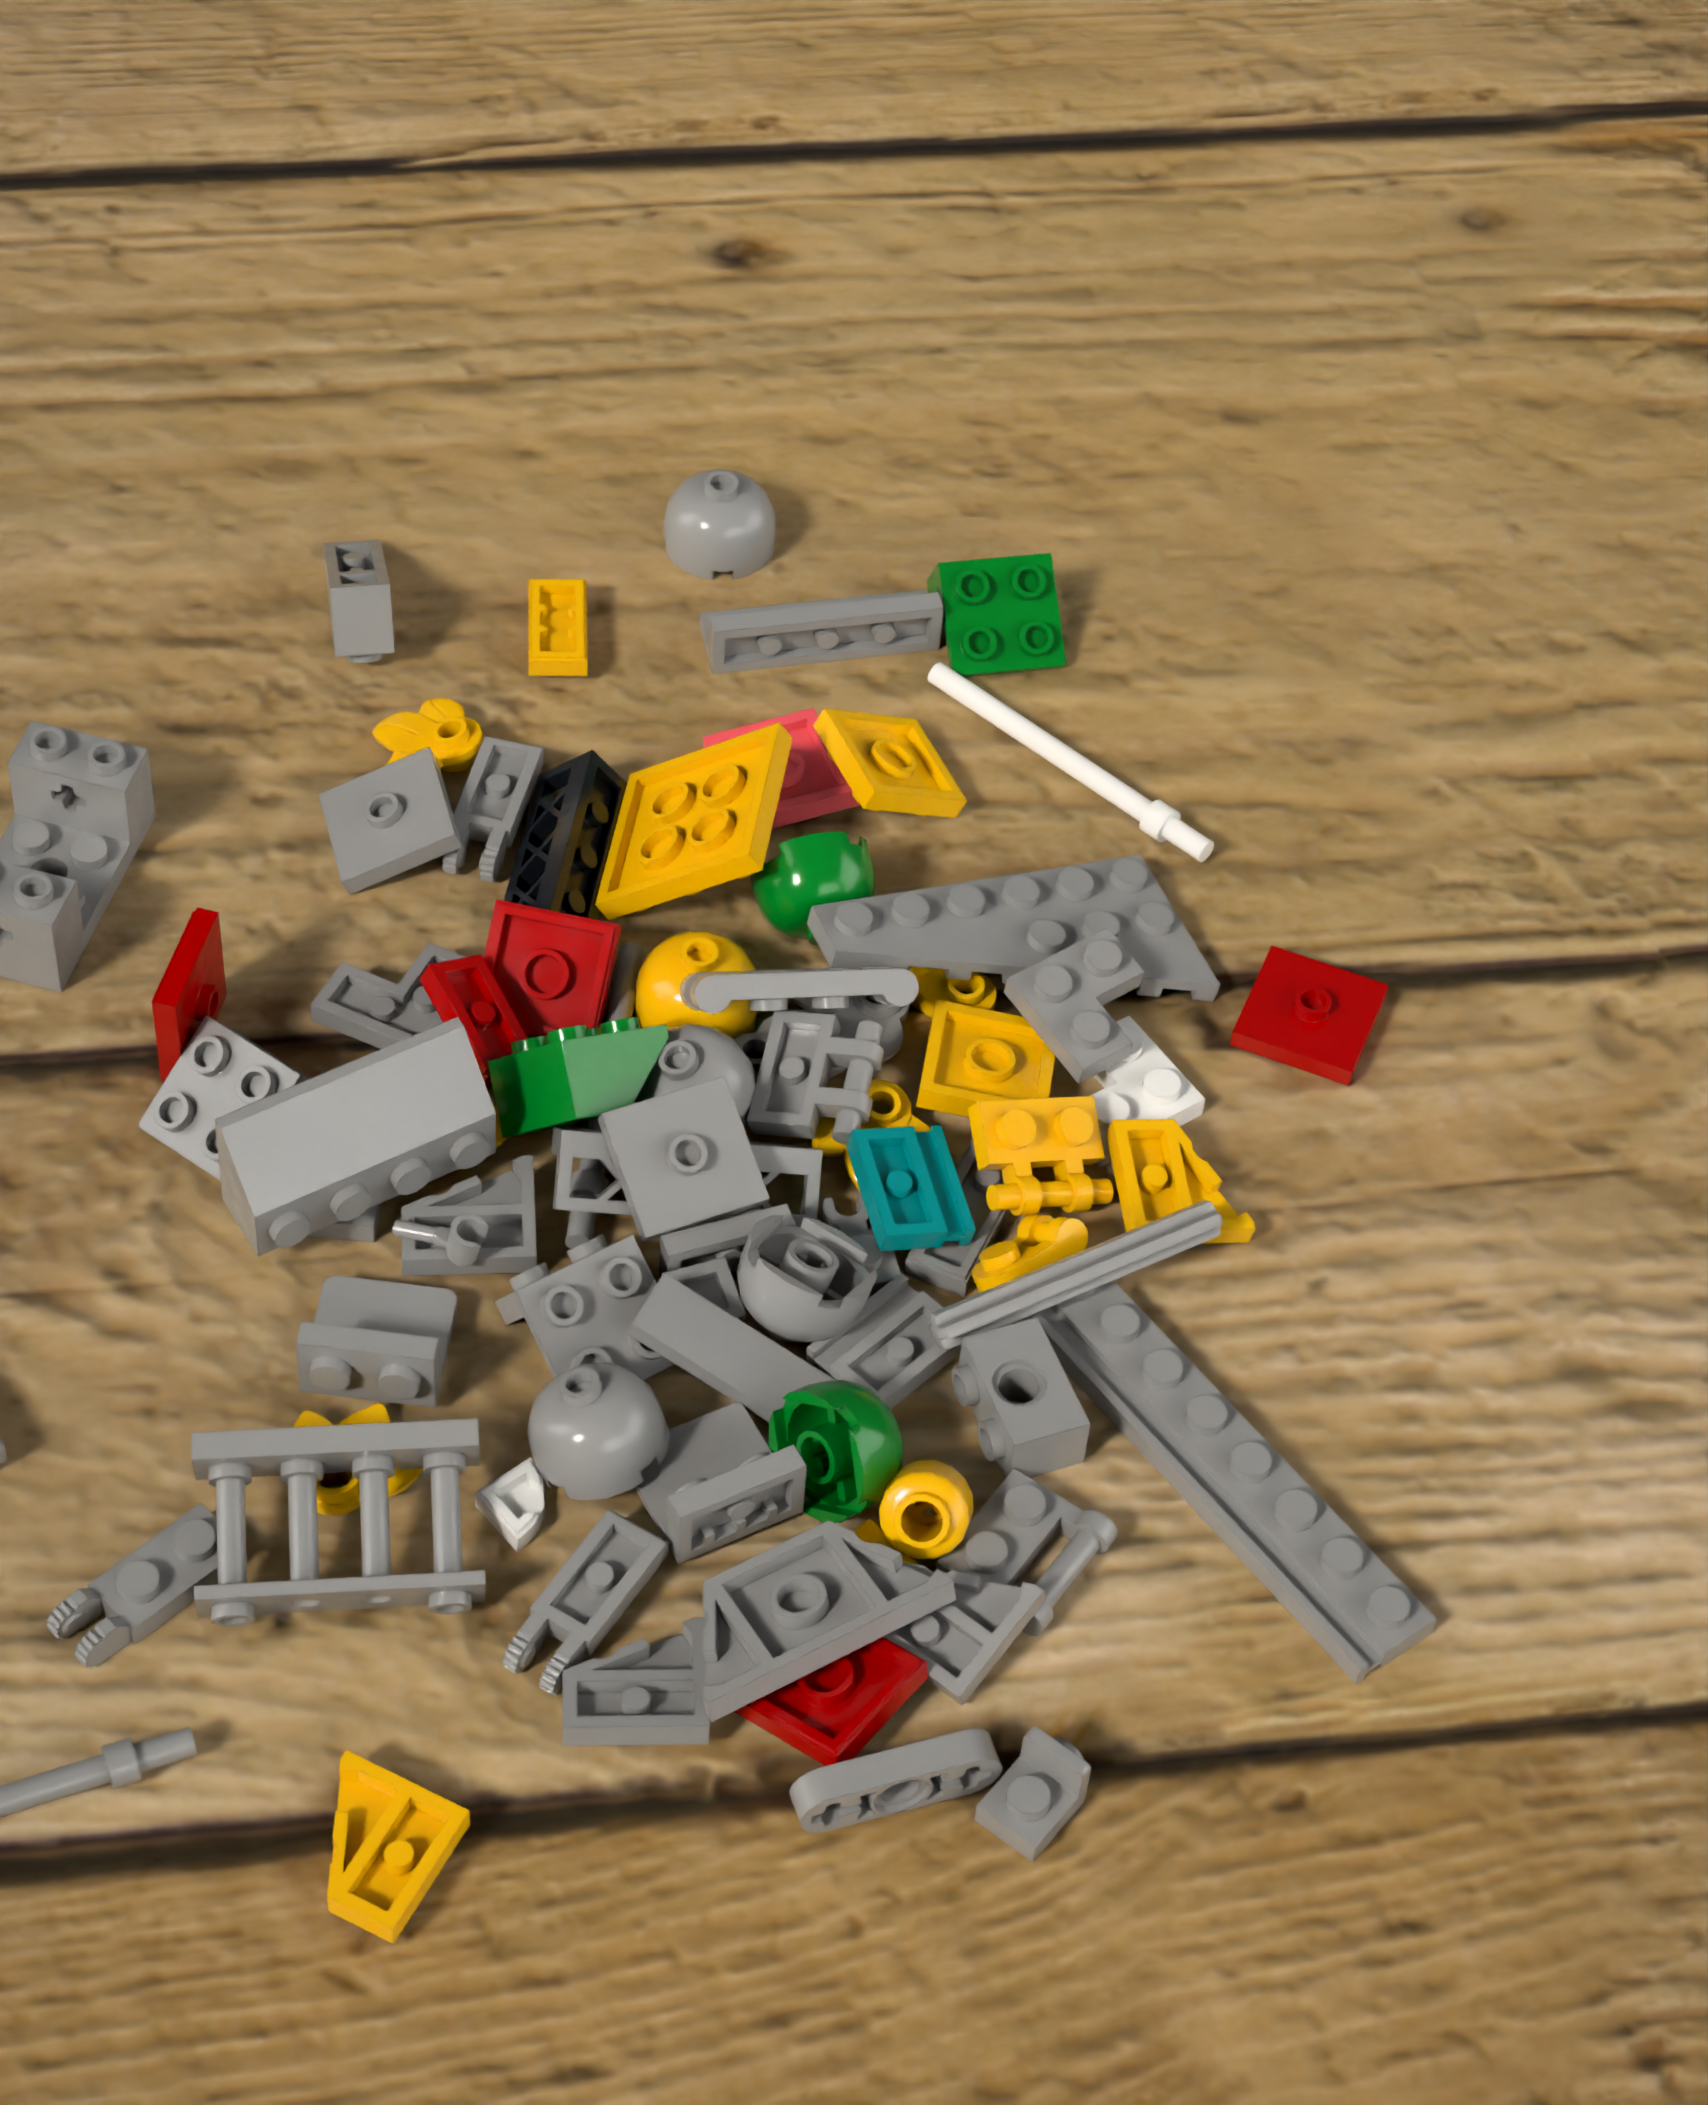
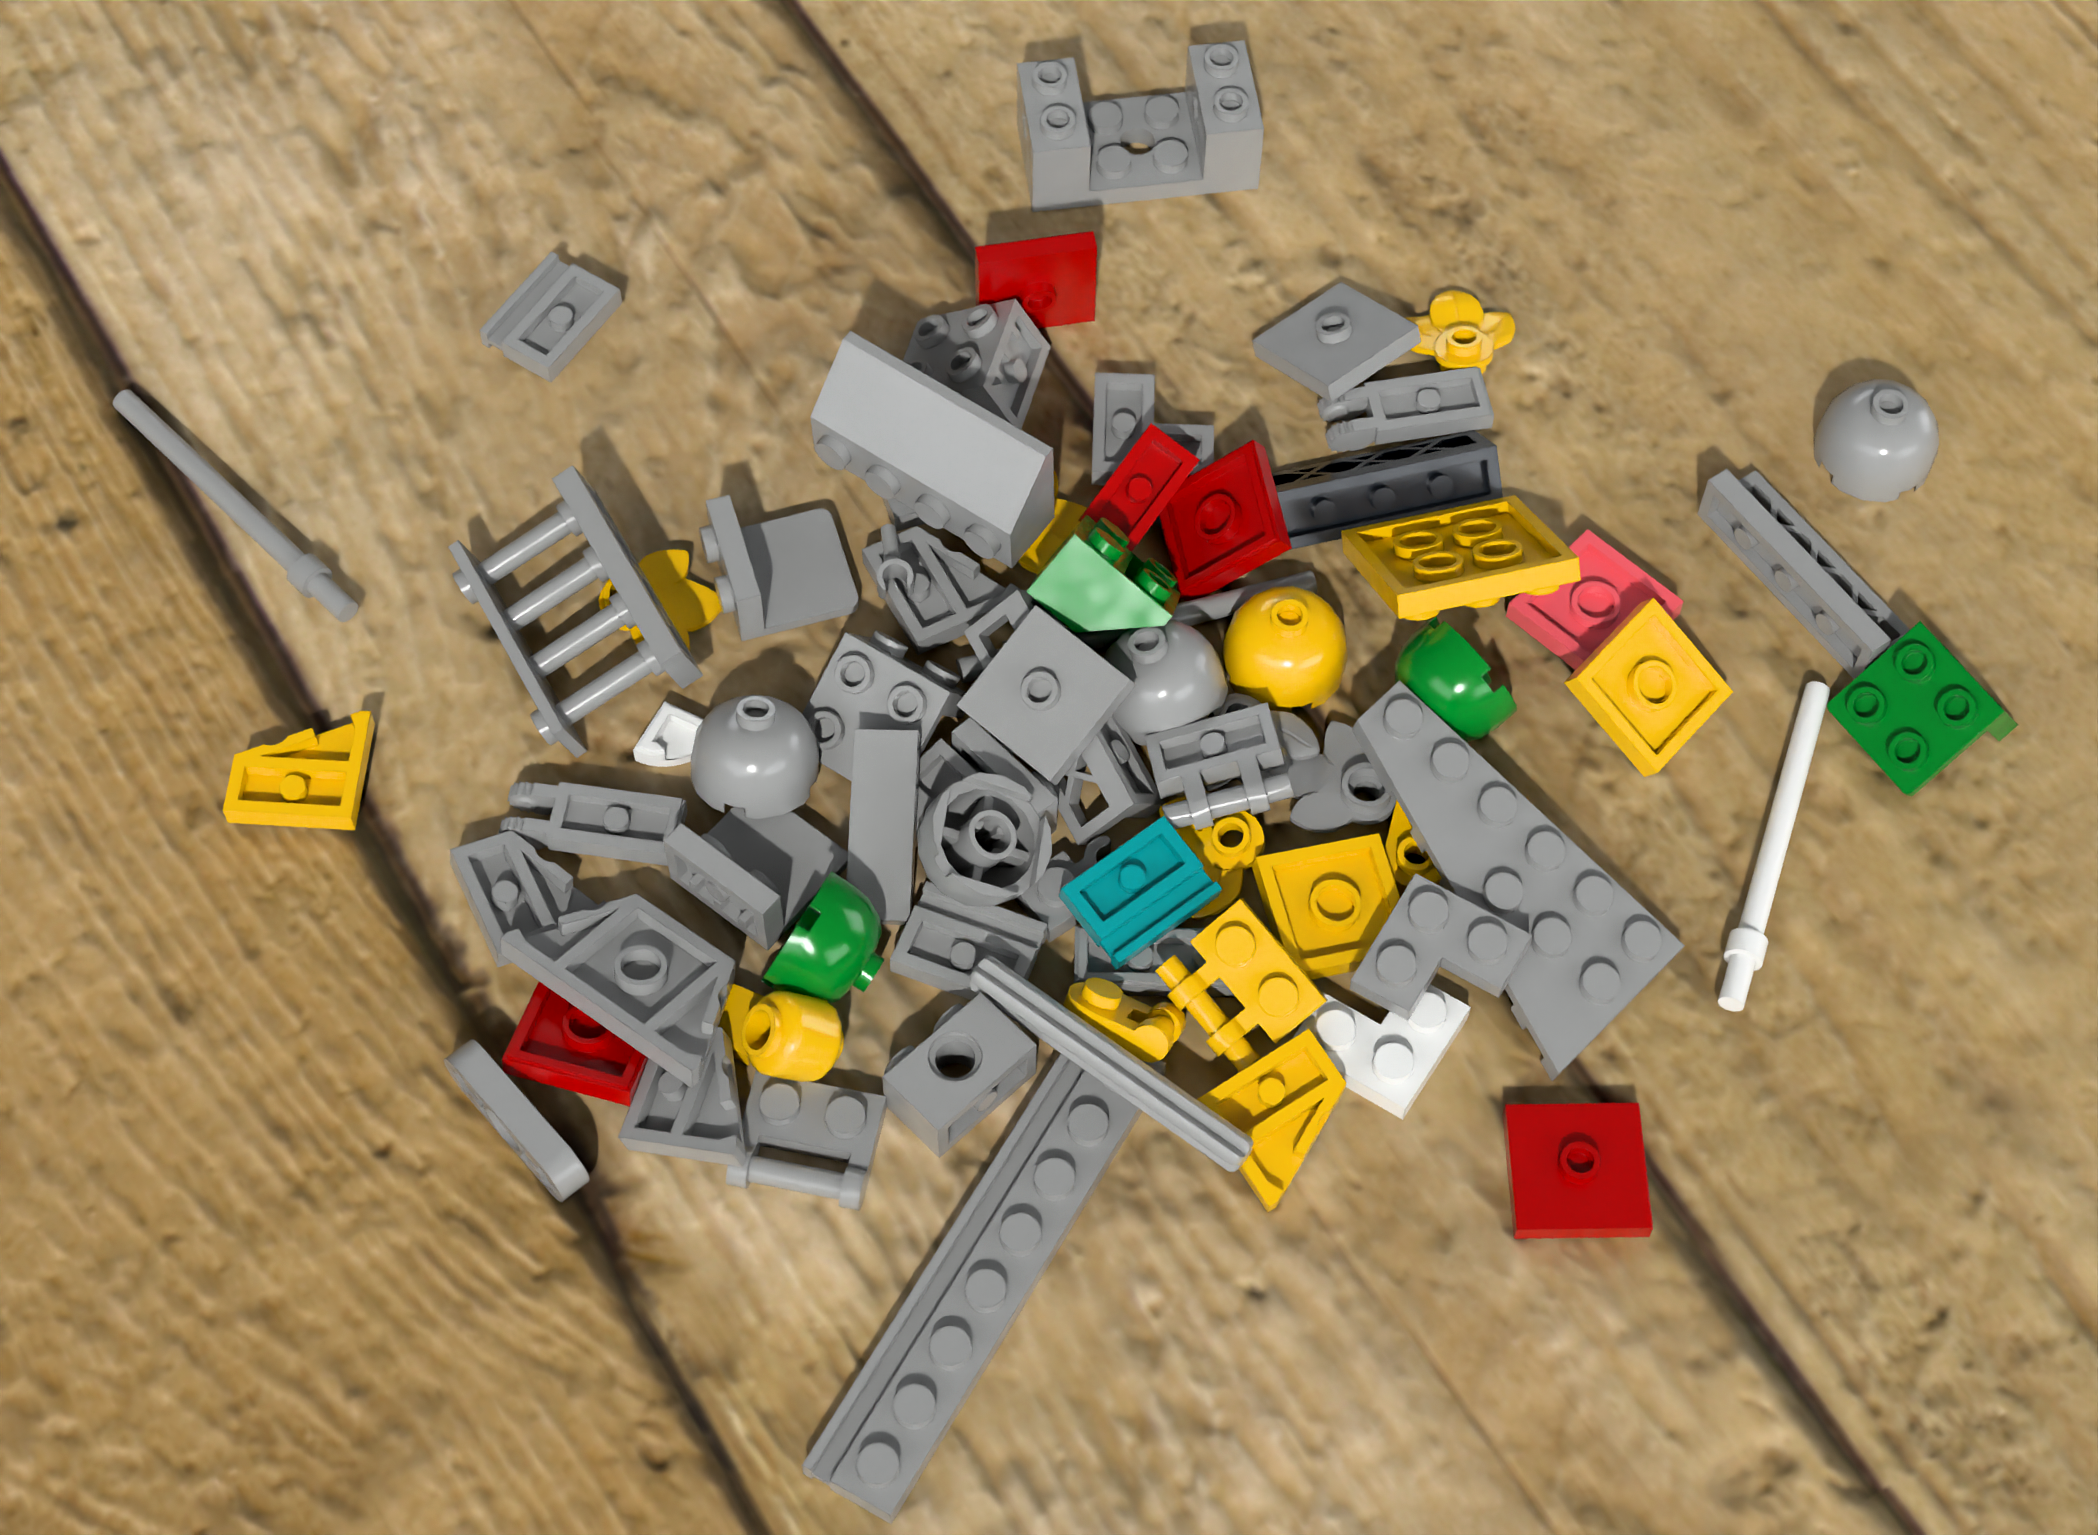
camera: 70 degrees right, 10 degrees up
light grey hinge [46,1502,247,1669] -> none
light grey slope [323,539,395,663] -> none
yellow plate [528,579,588,676] -> none
light grey plate [679,966,919,1014] -> none
light grey bracket [974,1726,1091,1862] -> none

